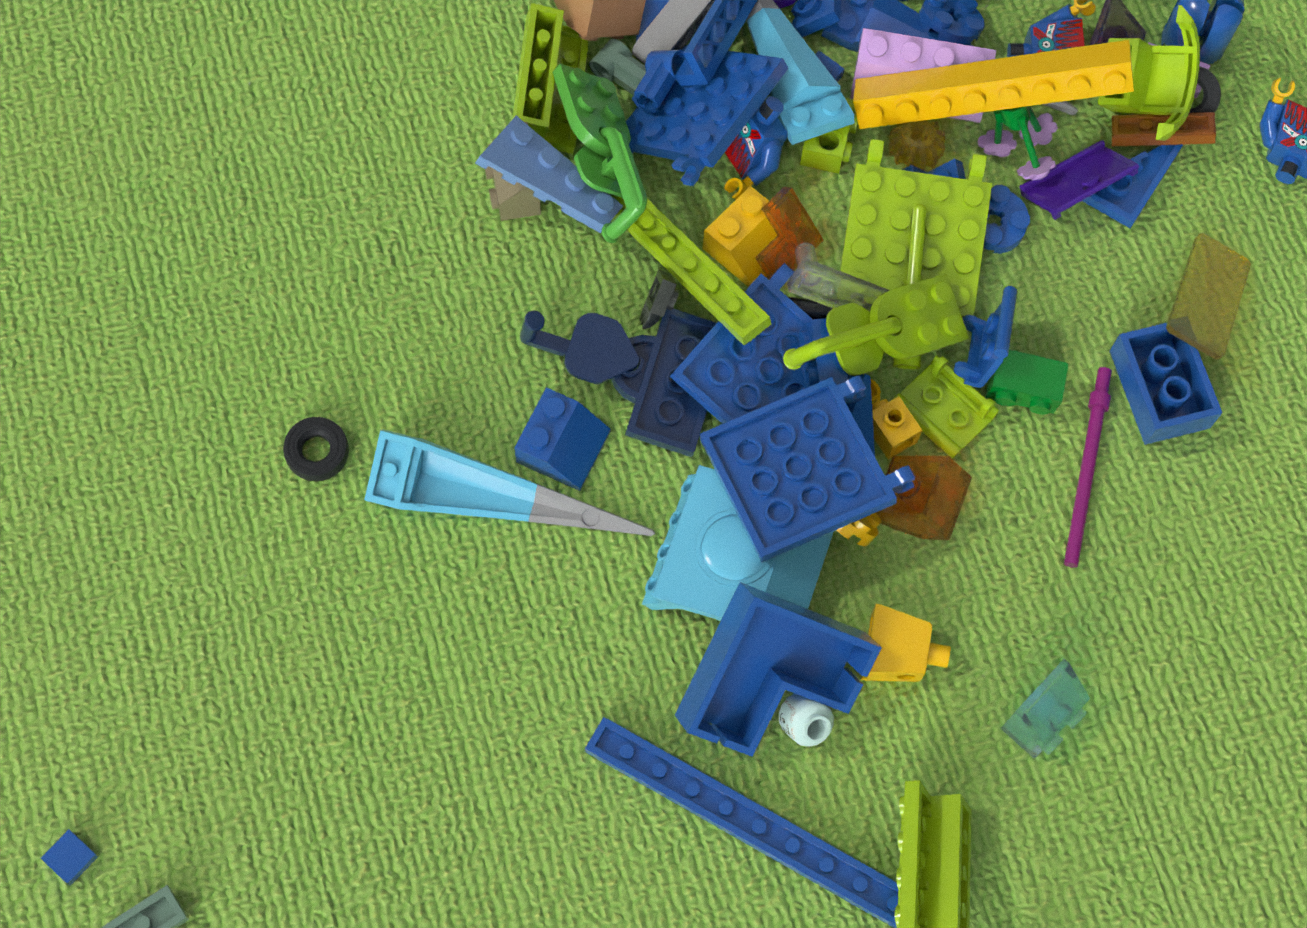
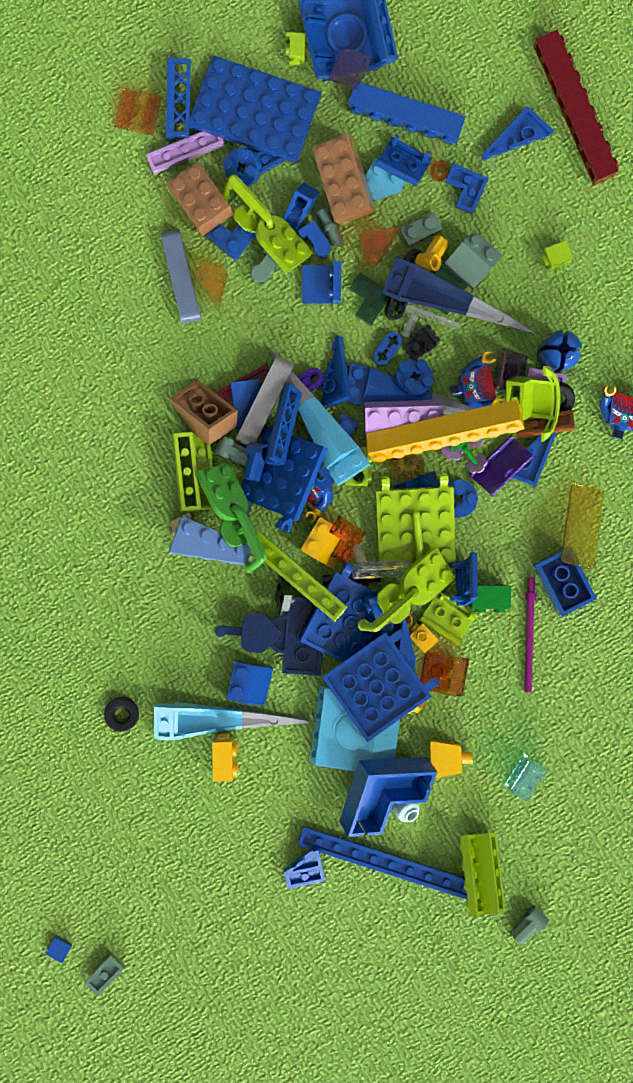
camera: 10 degrees left, 20 degrees up
none -> yellow brick [212,733,238,782]
none -> wing [284,846,325,889]

